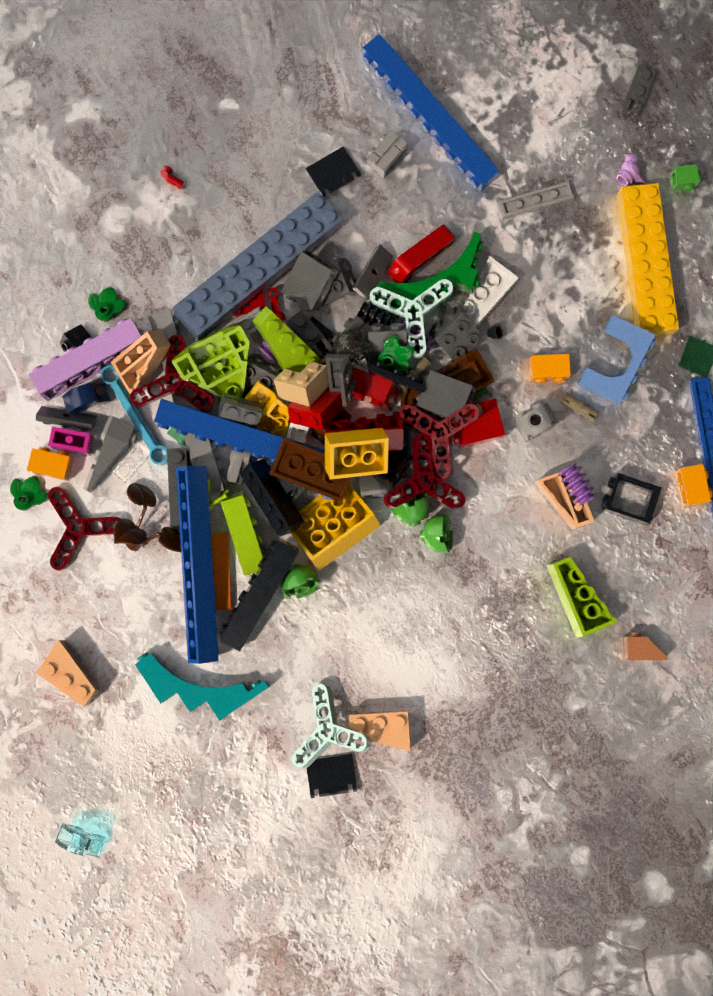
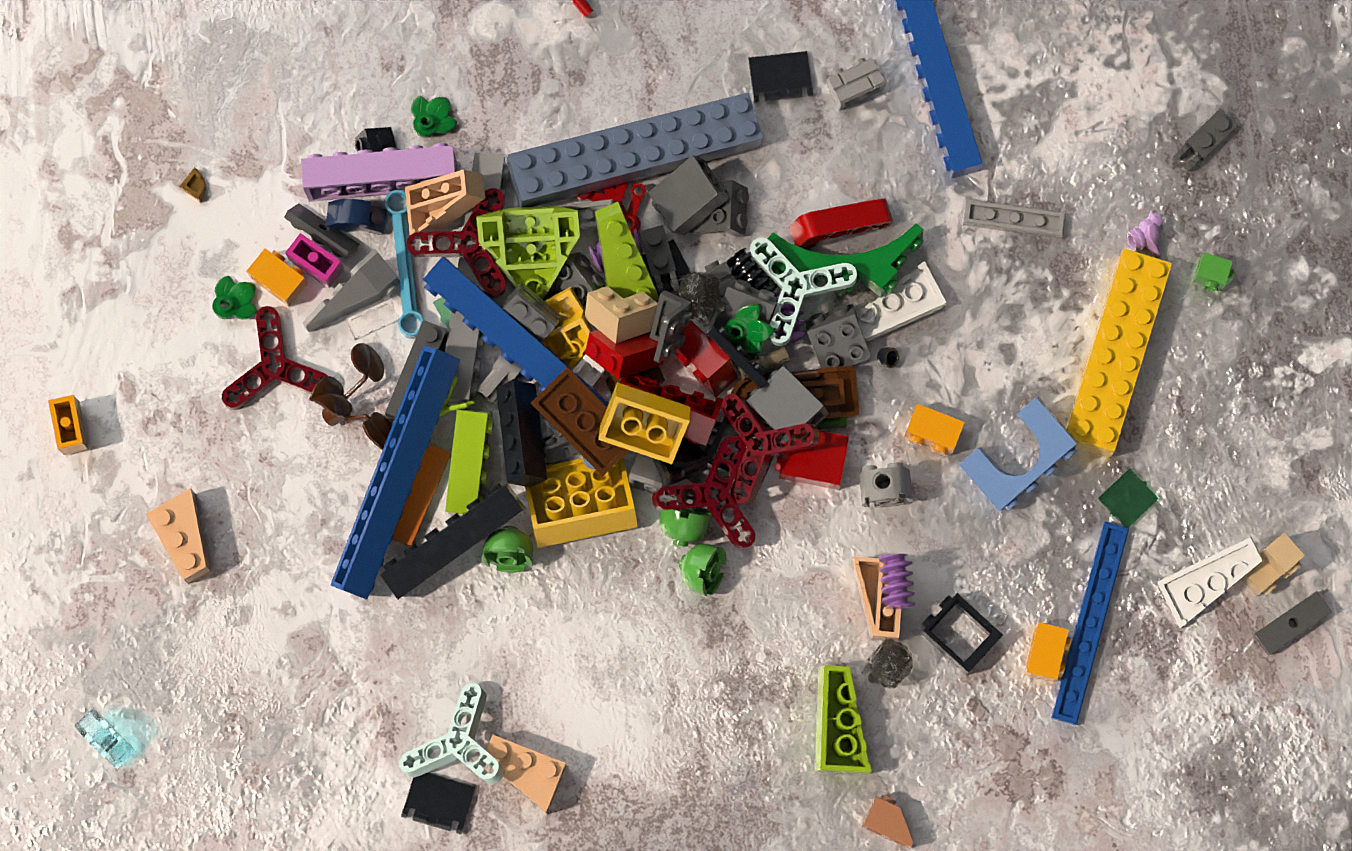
camera: 30 degrees right, 5 degrees down
teal arch [135,652,270,721] -> none
dark grey tile [352,244,393,300] -> none
dark tan pin [560,393,599,422] -> none
none -> clear smoke animal [861,638,913,689]

